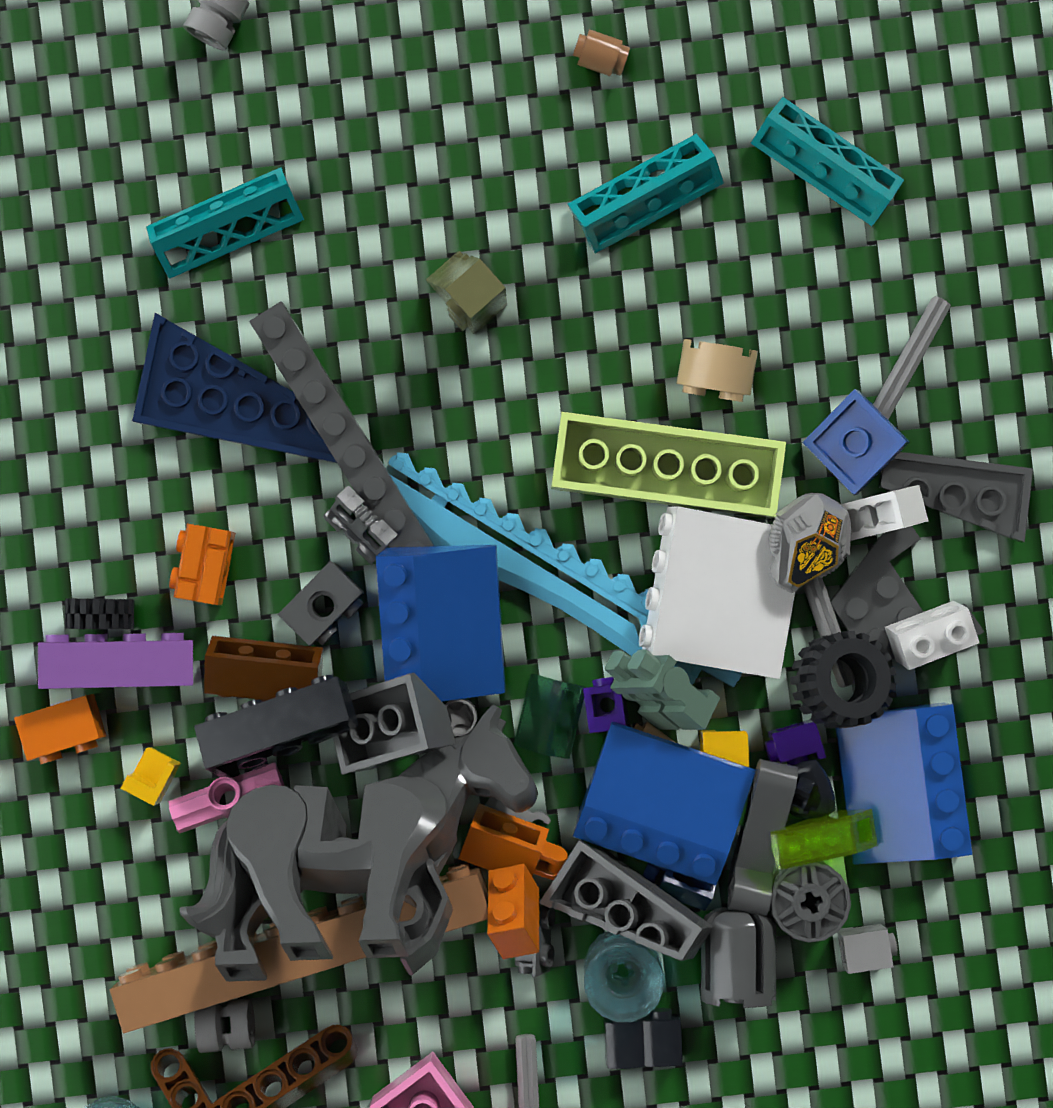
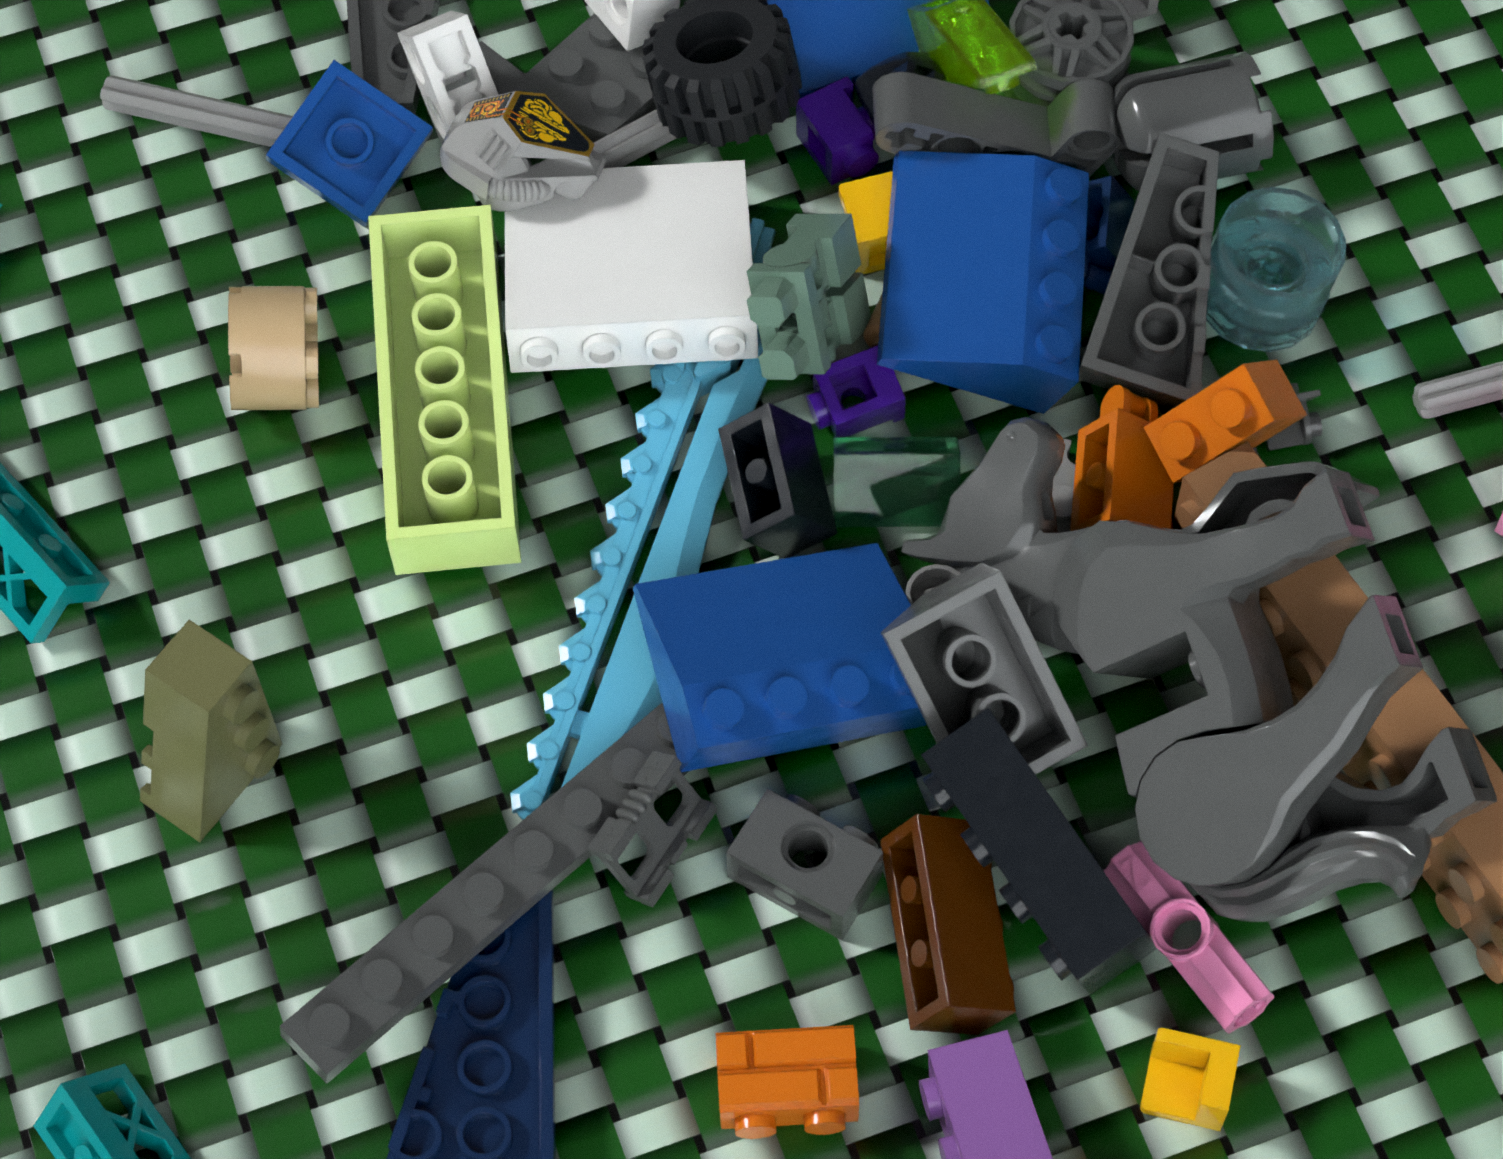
camera: 105 degrees left, 25 degrees down
black brick [604,1008,683,1069] -> none
none -> black brick [718,402,838,558]

